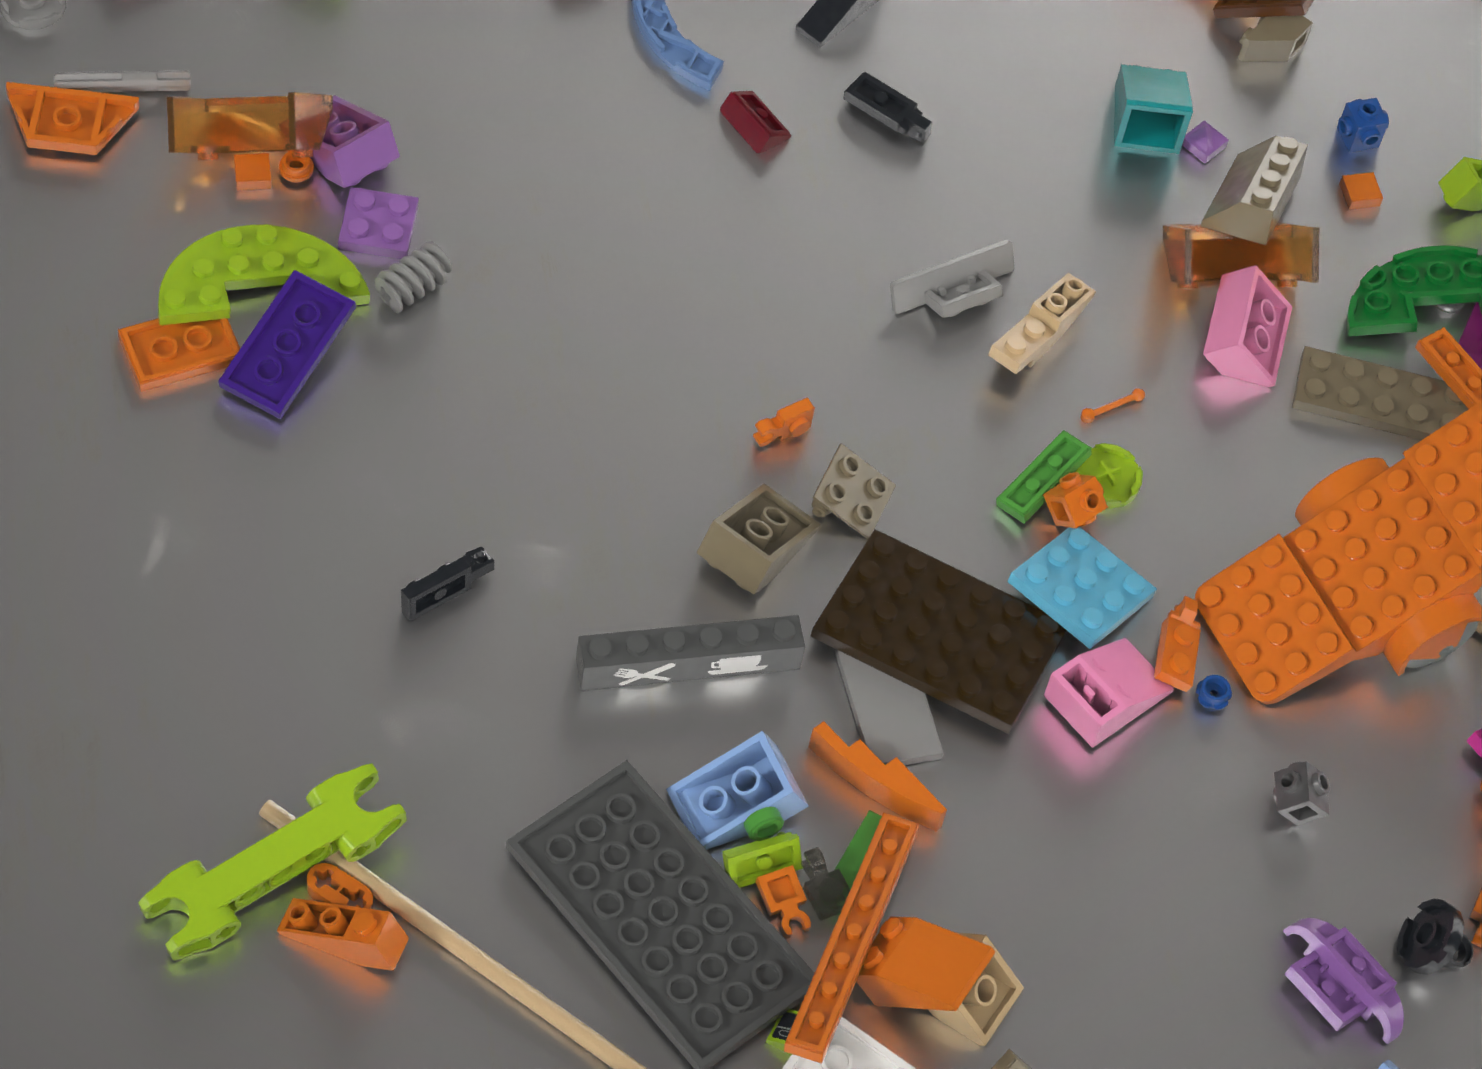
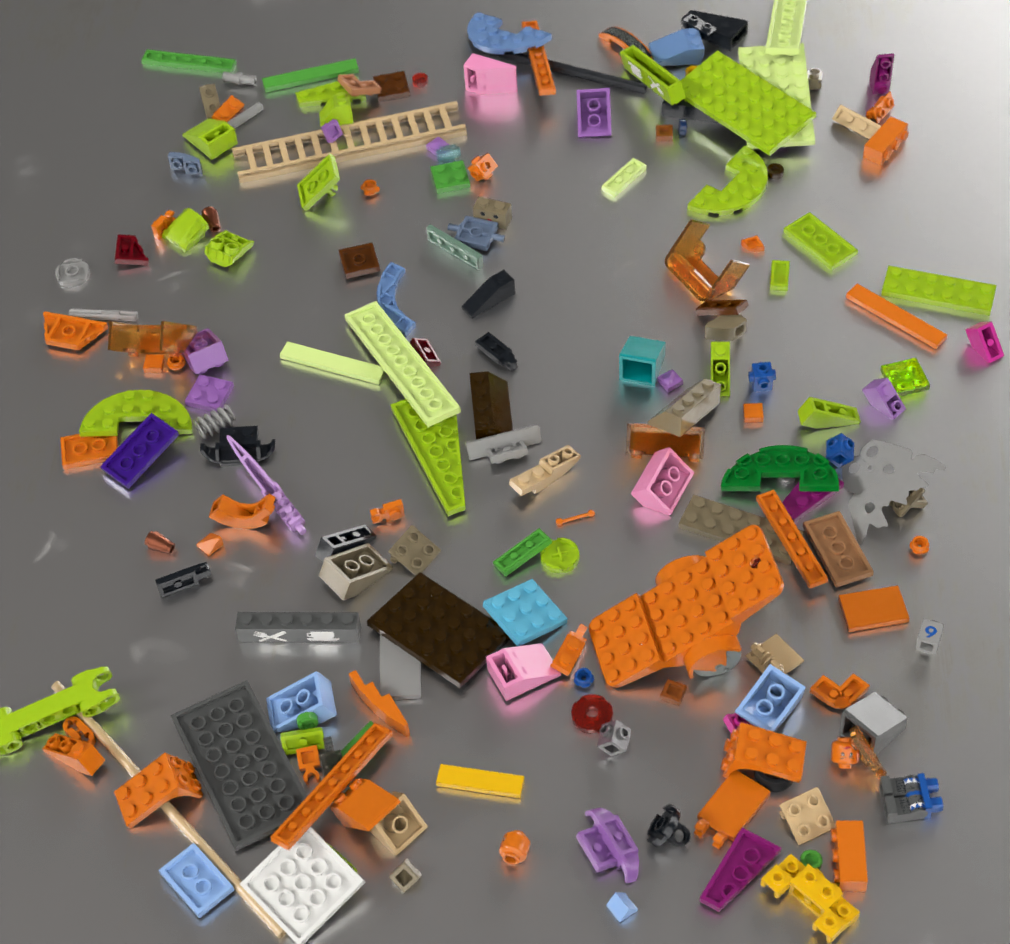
camera: 25 degrees right, 5 degrees down
orange brick [1043,472,1108,528] -> none
none -> orange bracket [114,753,203,828]
none -> copper cone [145,531,175,554]
none -> orange slope [196,533,223,557]
none -> black plate [200,426,275,466]
none -> orange arch [209,494,275,529]
none -> lavender piece [227,435,306,535]
none -> yellowish green tile [280,341,386,385]
none -> black slope [315,524,377,563]
none -> yellowish green plate [344,301,461,427]
none -> lime wing [390,399,466,516]
none -> yellow tile [436,764,525,799]
none -> dark brown slope [469,371,513,440]
none -> orange head [499,830,531,865]
none -> clear red tile [571,694,613,734]
none -> dark orange tile [660,679,687,706]
none -> lime slope [710,342,730,397]

